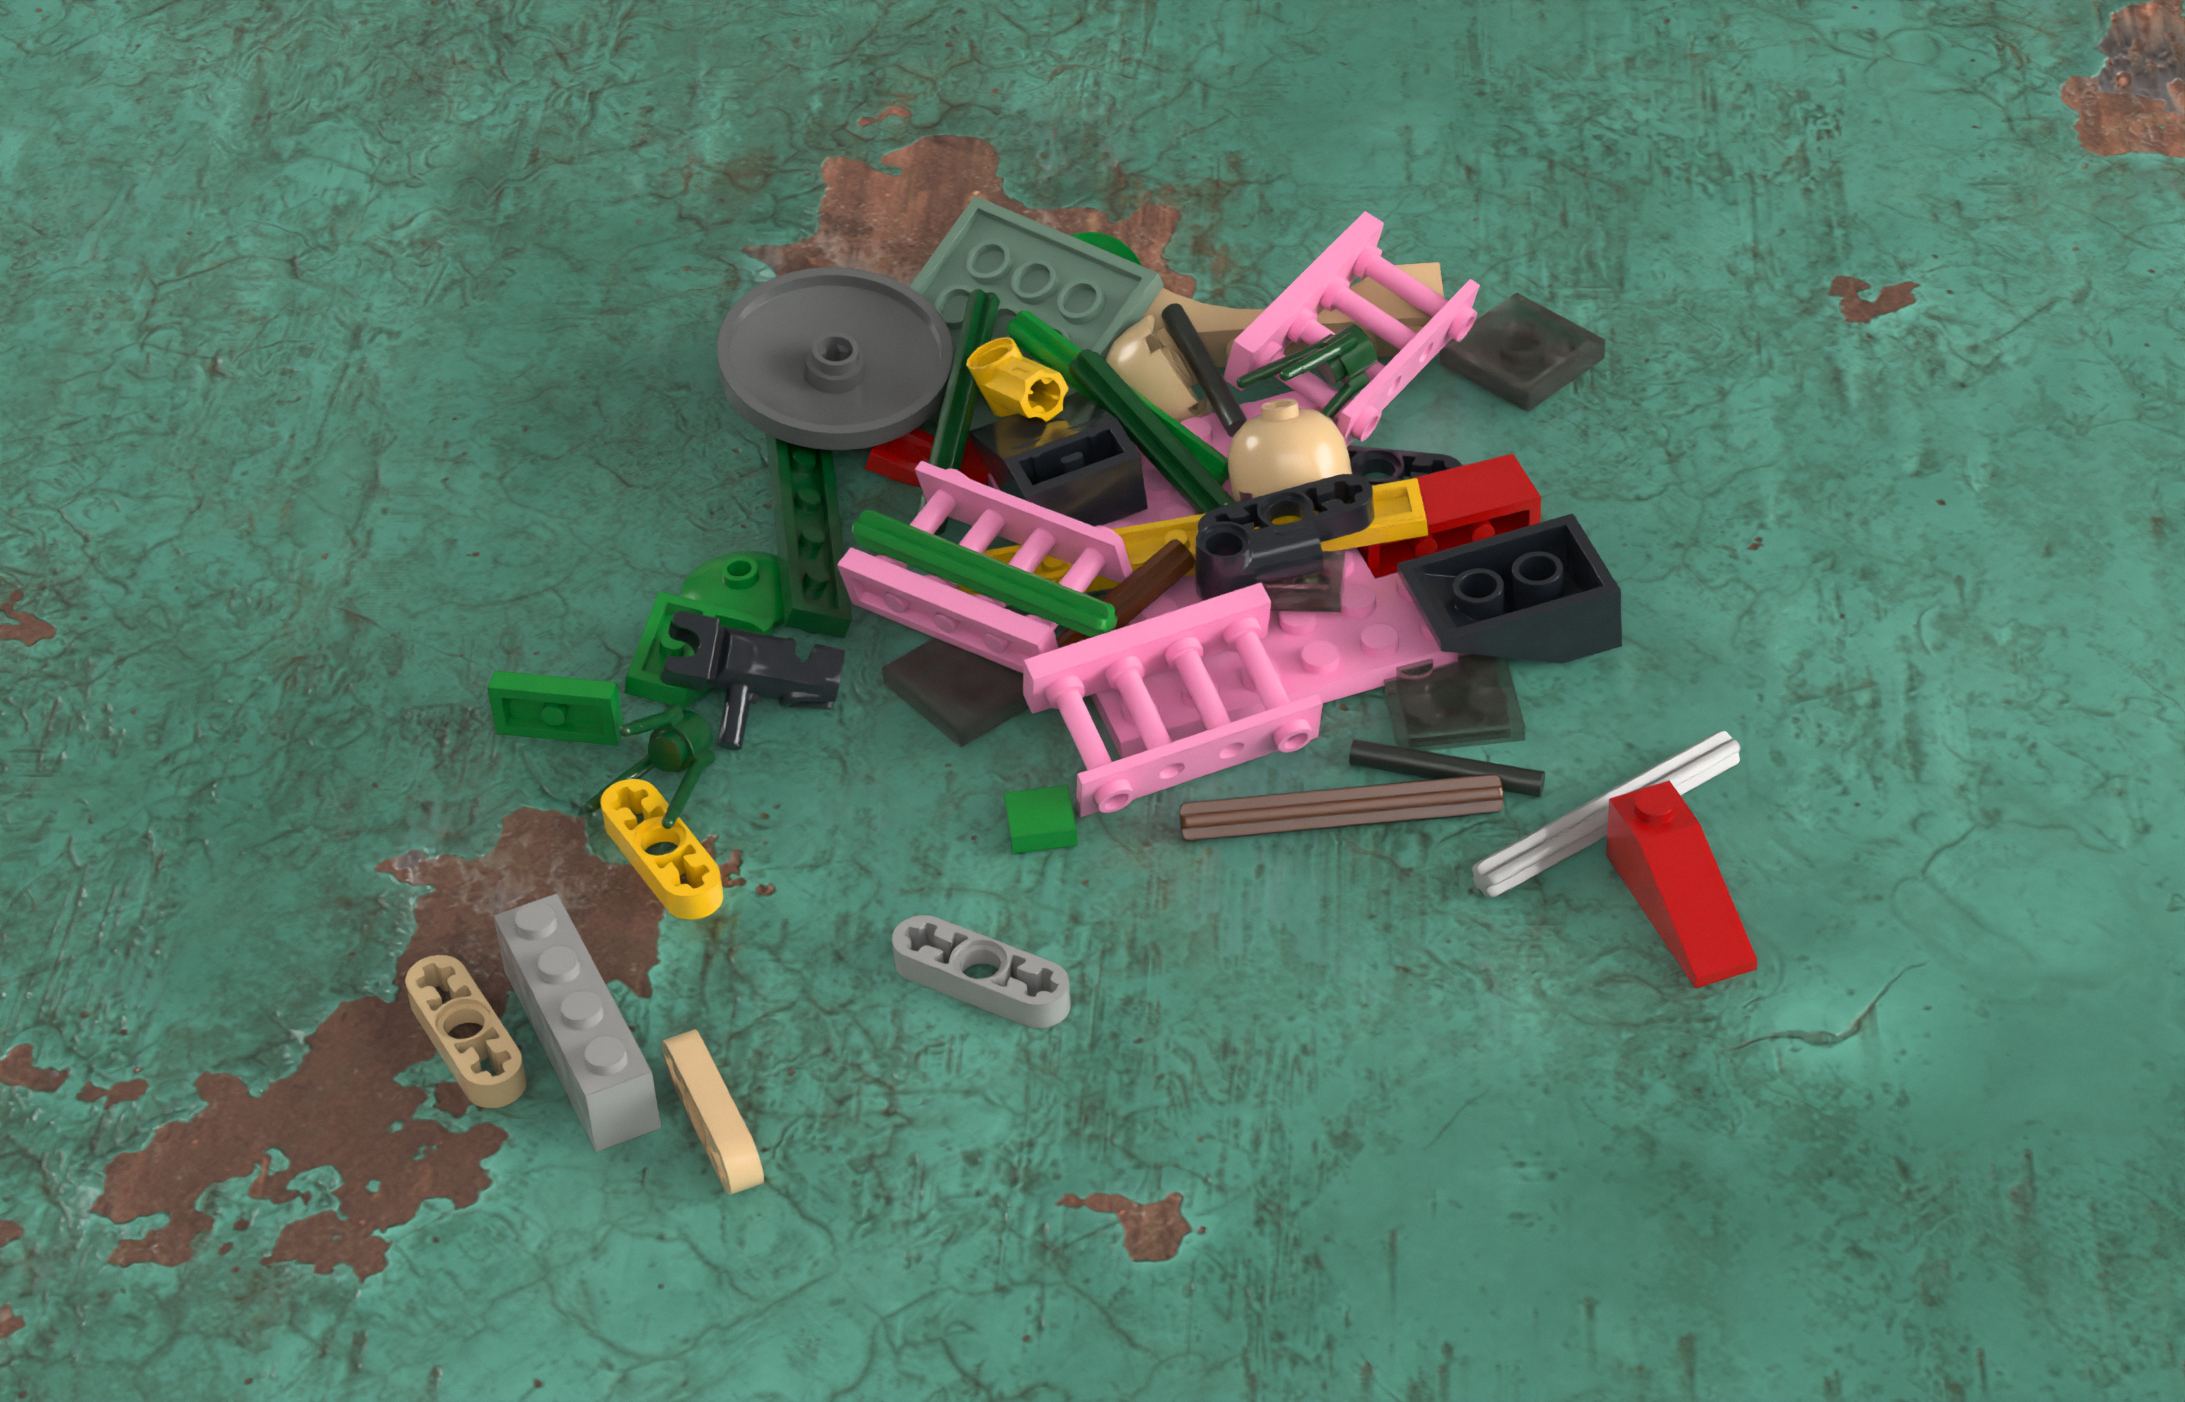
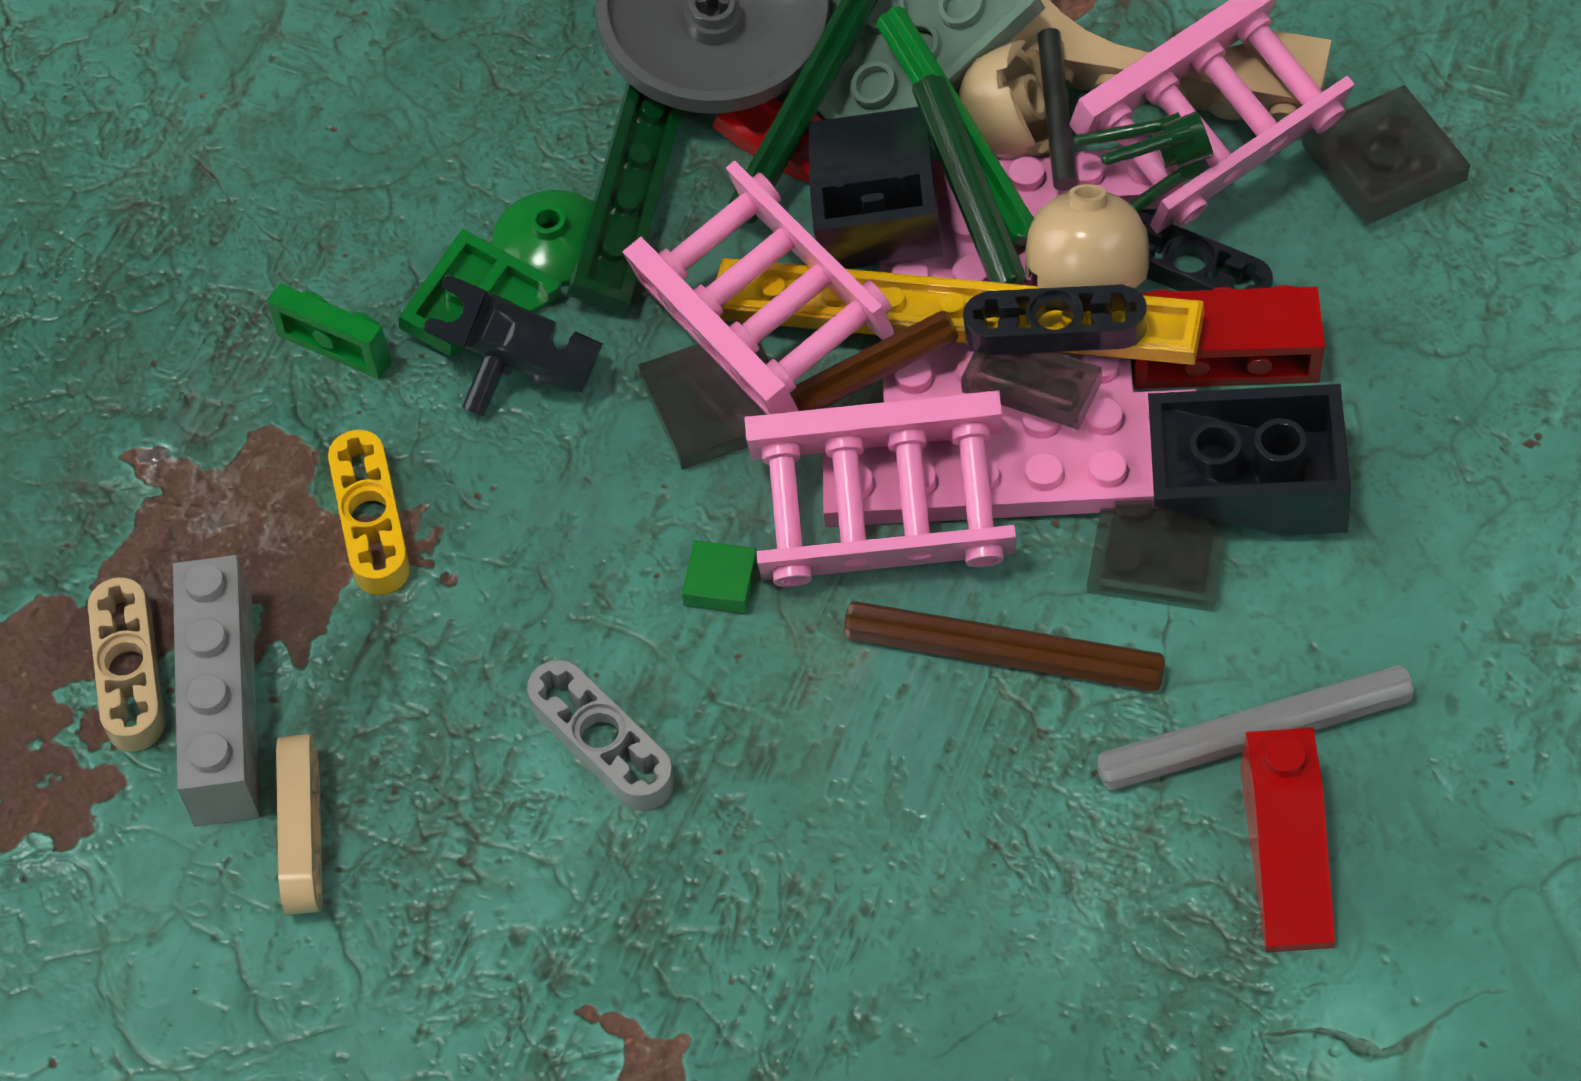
camera: 20 degrees right, 15 degrees up
dark green plant [584,703,715,829] -> none
green axle [852,510,1118,637] -> none
yellow piece [966,337,1069,422] -> none
black piece [1195,518,1323,601] -> none
pearl dark grey bar [1349,739,1545,797] -> none

